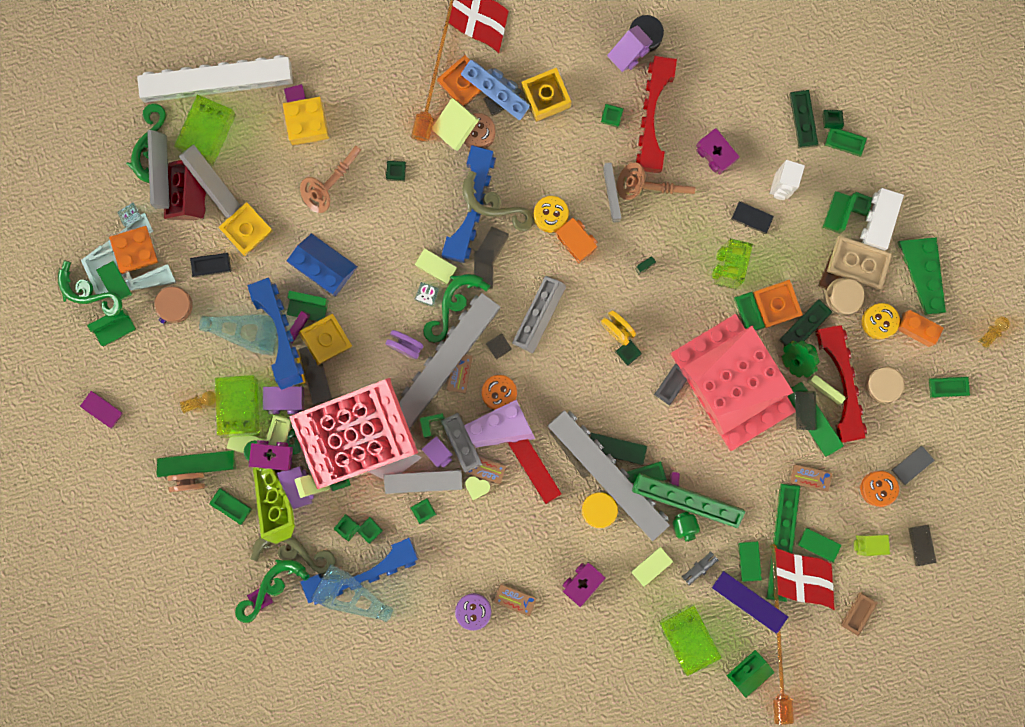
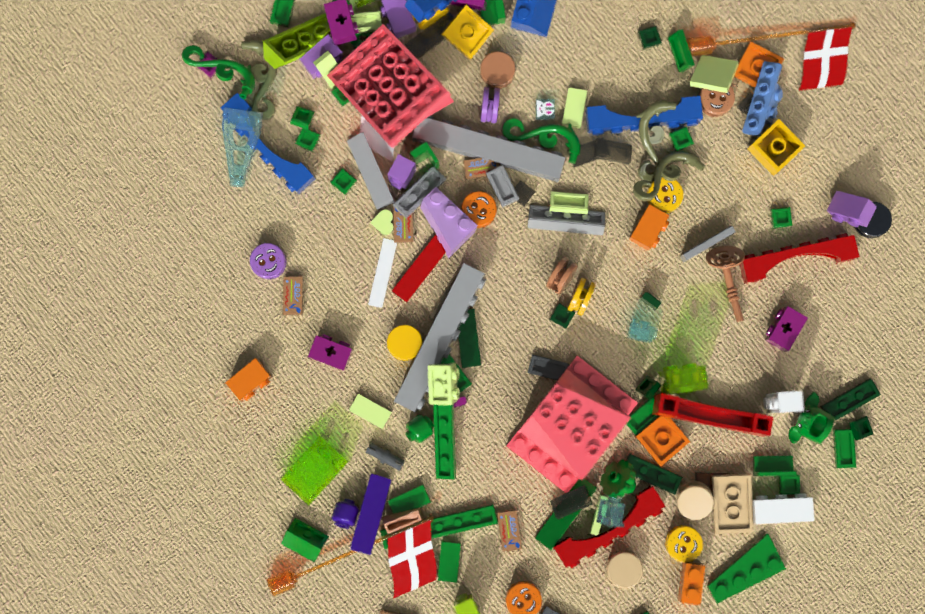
camera: 70 degrees right, 0 degrees up
black tile [731,201,774,234] -> none
none -> orange brick [225,358,272,401]
none -> dark purple head [331,499,359,529]
none -> white sticker [368,238,397,308]
none -> nougat piece [381,509,421,534]
none -> yellowish green bracket [428,363,460,405]
none -> nougat head [480,51,515,89]
none -> light grey tile [486,165,520,208]
none -> nougat head [546,257,578,295]
none -> yellowish green tile [549,191,589,214]
none -> clear light blue brick [596,496,625,527]
none -> clear light blue brick [627,318,658,343]
none -> olive plant [633,150,706,201]
none -> dark green tile [635,375,662,400]
none -> red arch [652,393,774,437]
none -> green tile [667,29,695,73]
none -> green tile [669,126,694,151]
none -> green piece [788,392,836,445]

